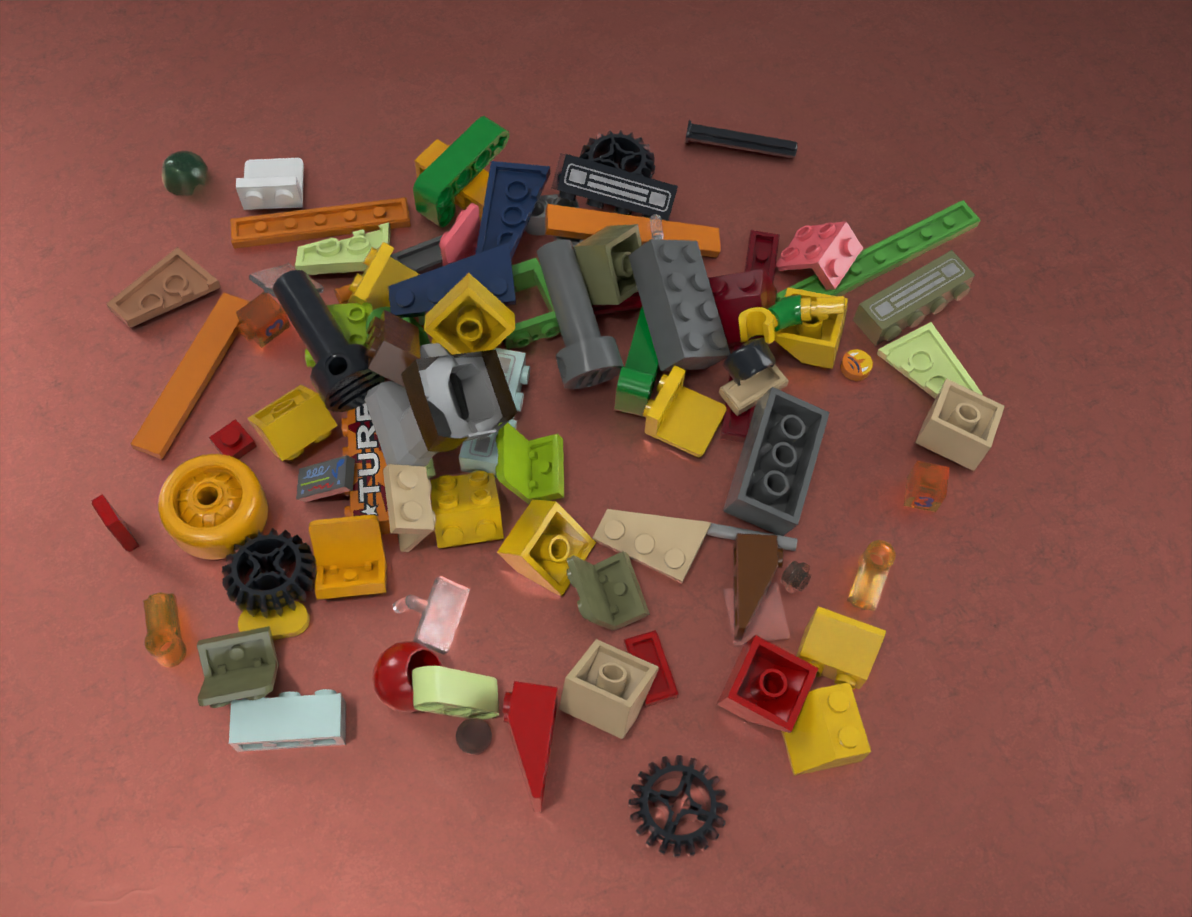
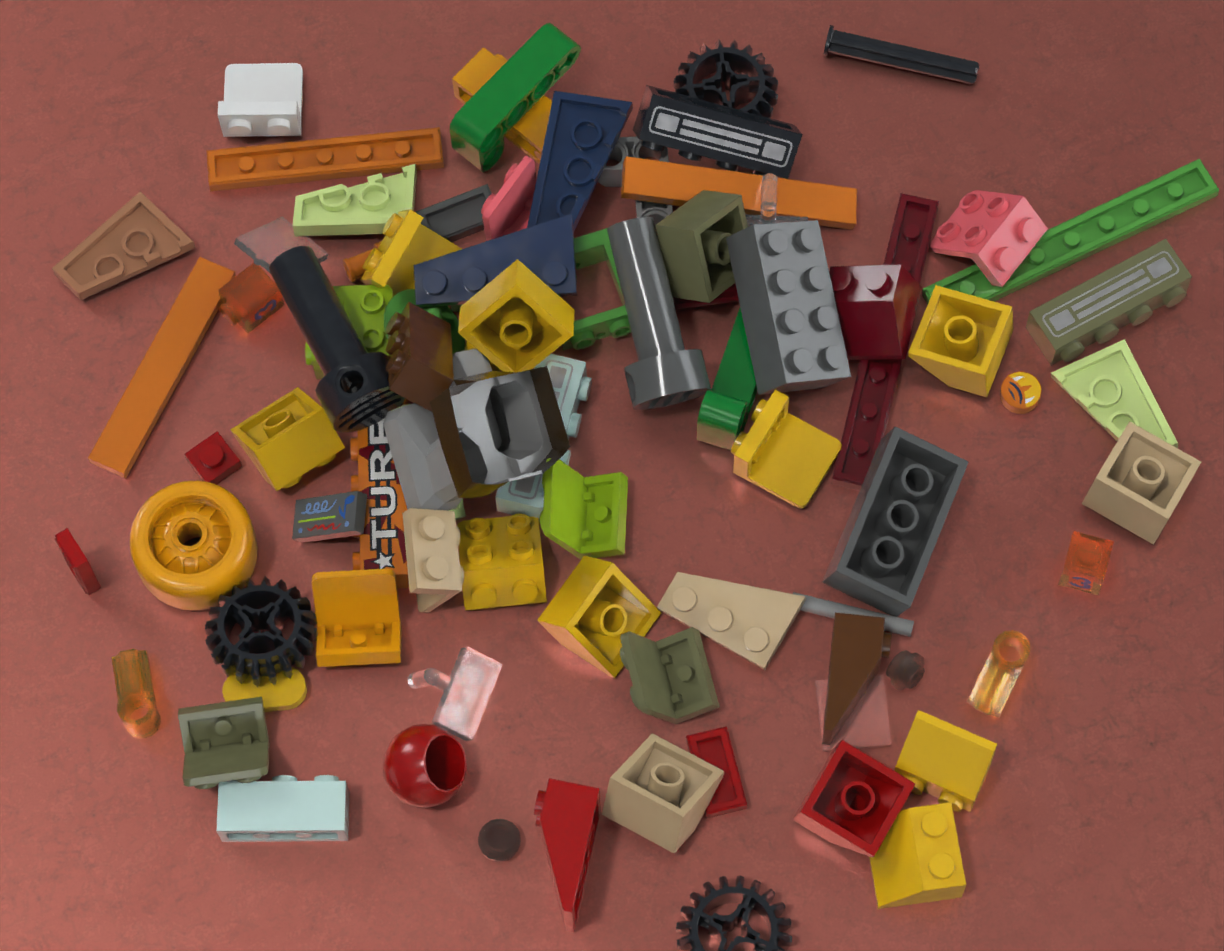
camera: 10 degrees right, 5 degrees up
clear green hair [162,150,208,196] -> none
yellowish green beam [412,666,500,720] -> none
tan tile [719,364,789,416] -> none
black hair [723,338,776,386] -> none
yellow piece [738,295,845,344] -> none

